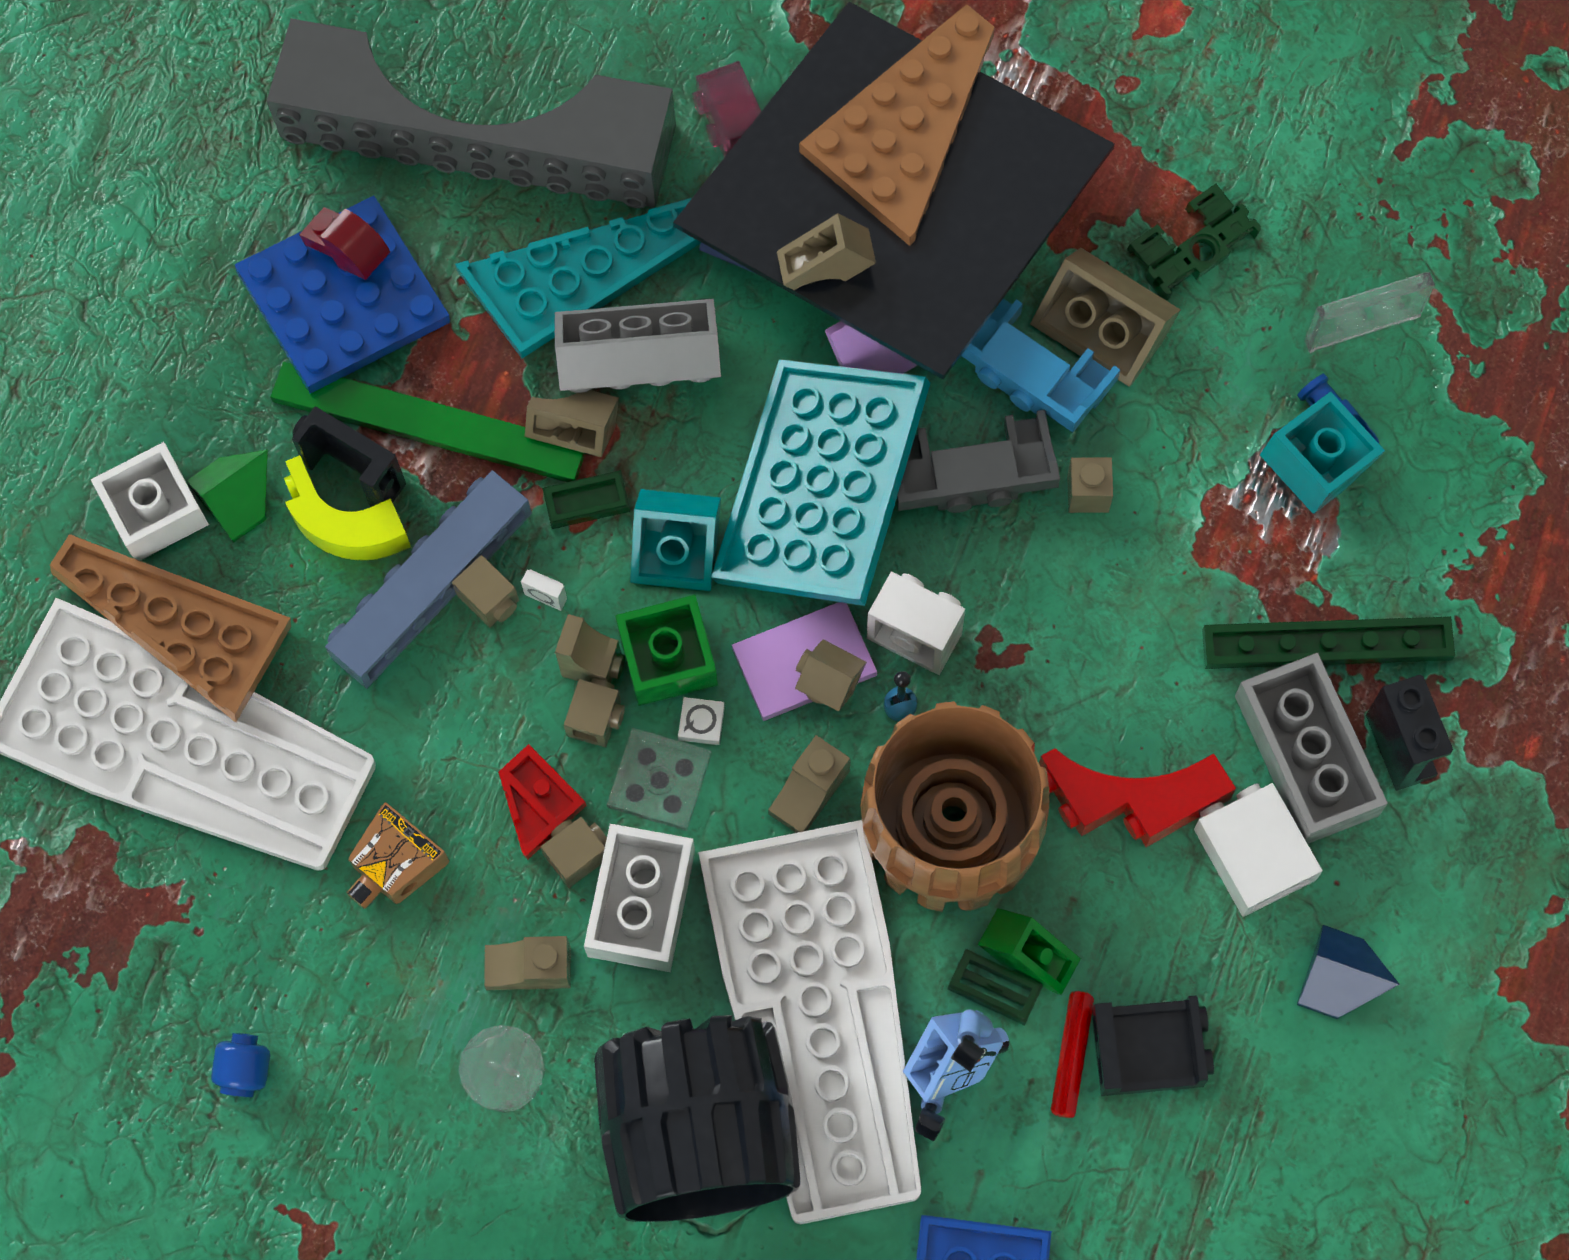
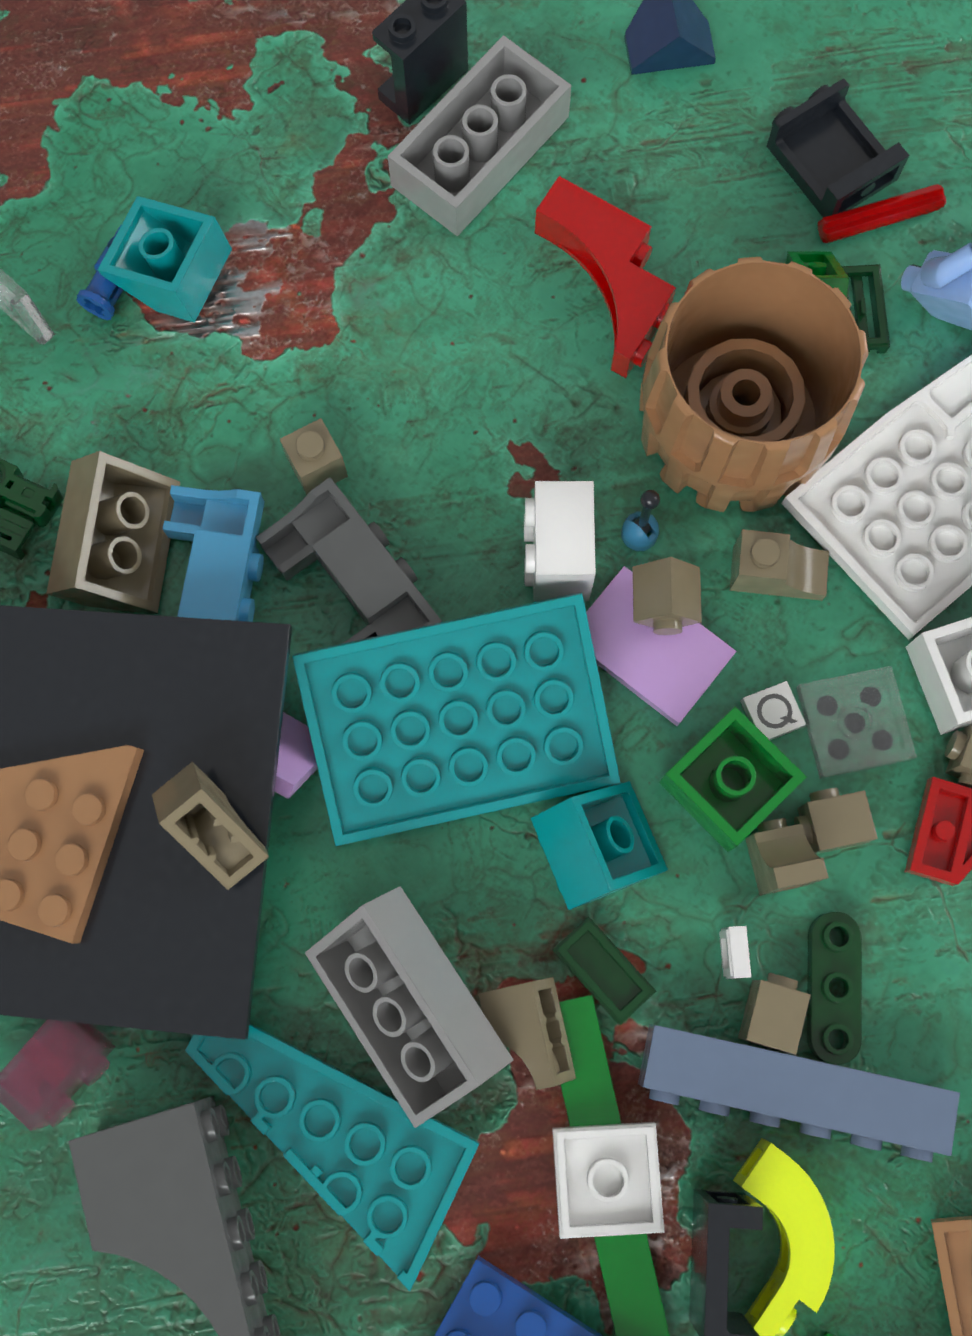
camera: 120 degrees left, 5 degrees up
white brick [1194,783,1323,917] -> none
dark green plate [1202,616,1455,669] -> none
none -> white tile [552,1122,664,1239]
none -> dark green plate [807,912,862,1065]

